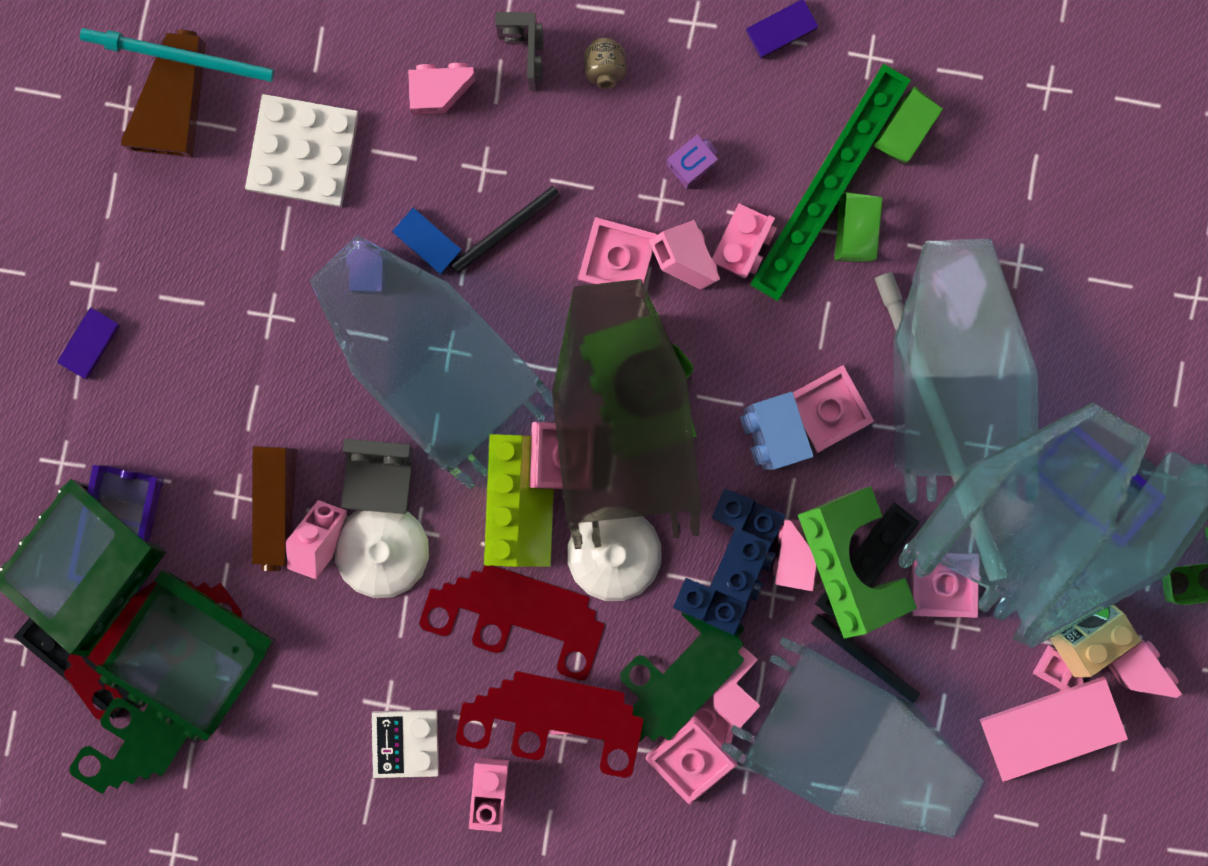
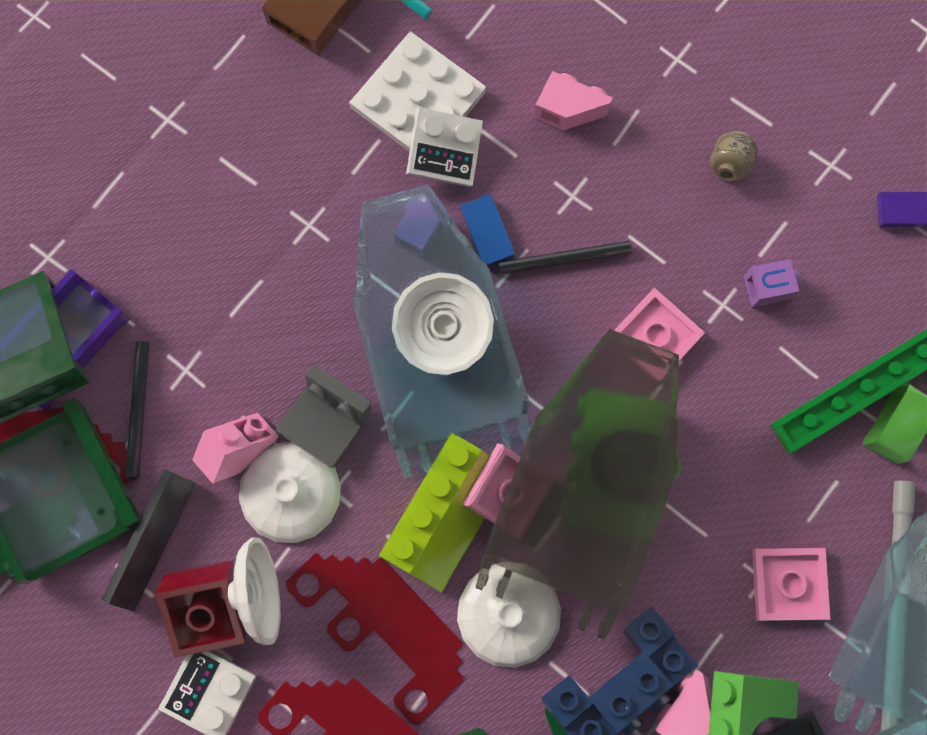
camera: 25 degrees right, 10 degrees down
dark purple tile [57,307,121,380] -> none
reddish brown slope [252,446,297,571] -> none
dark grey bracket [495,12,544,91] -> none
bright pink slope [649,220,720,290] -> none
bright pink bracket [712,203,777,279] -> none
medium blue brick [740,391,814,470] -> none
none -> black tile [101,469,196,612]
none -> black bar [125,341,150,478]
none -> dark red slope [155,560,246,658]
none -> white hat [228,537,281,645]
none -> white hat [392,272,494,375]
none -> white plate [406,107,483,187]

